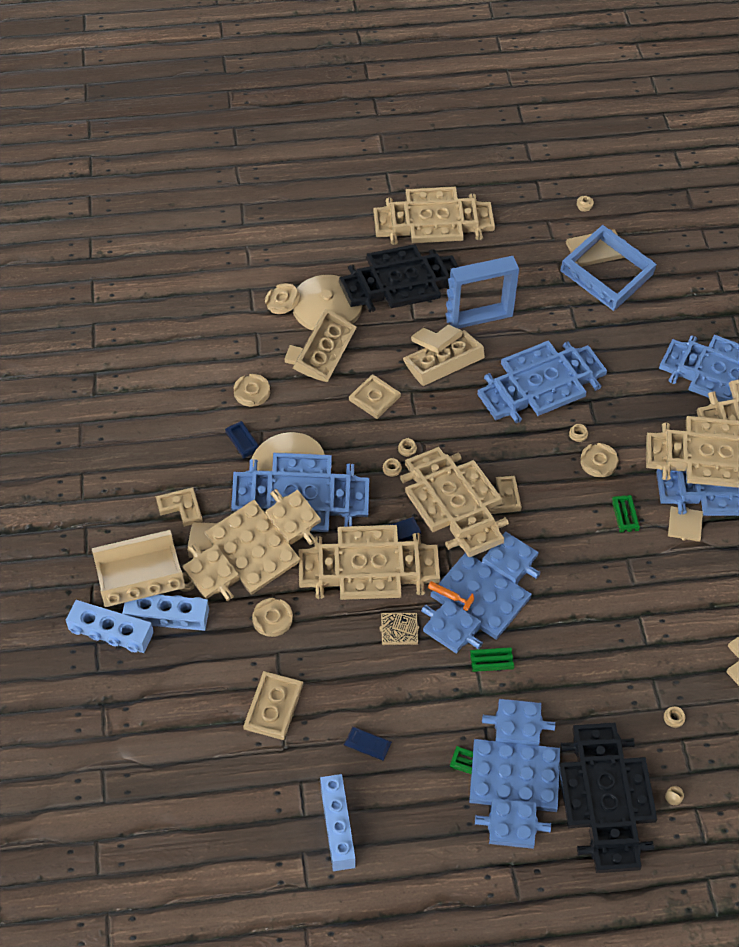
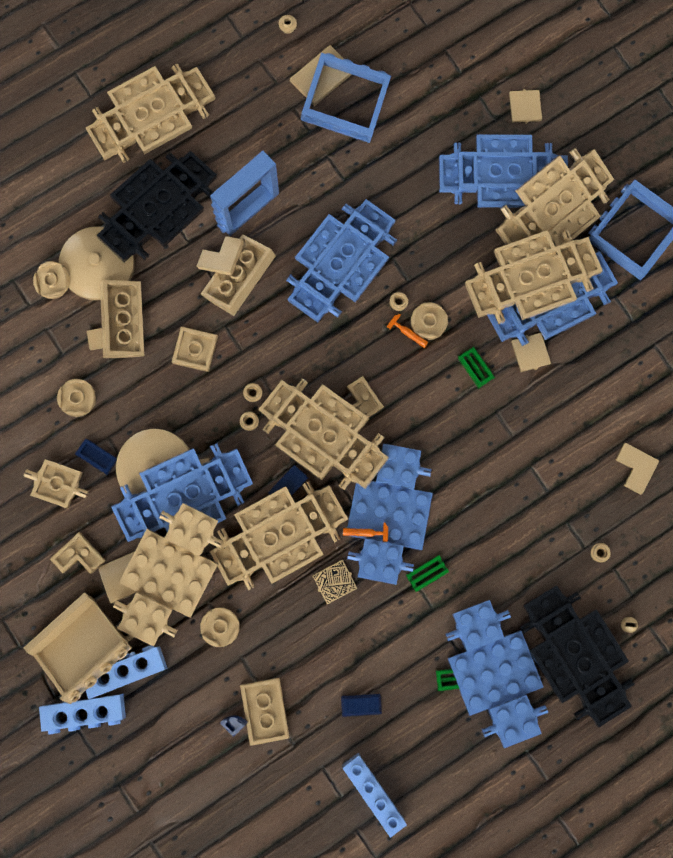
camera: 30 degrees left, 25 degrees up
none -> tan plate [24,459,89,509]
none -> dark blue tile [220,715,248,737]
none -> orange piece [387,314,428,348]

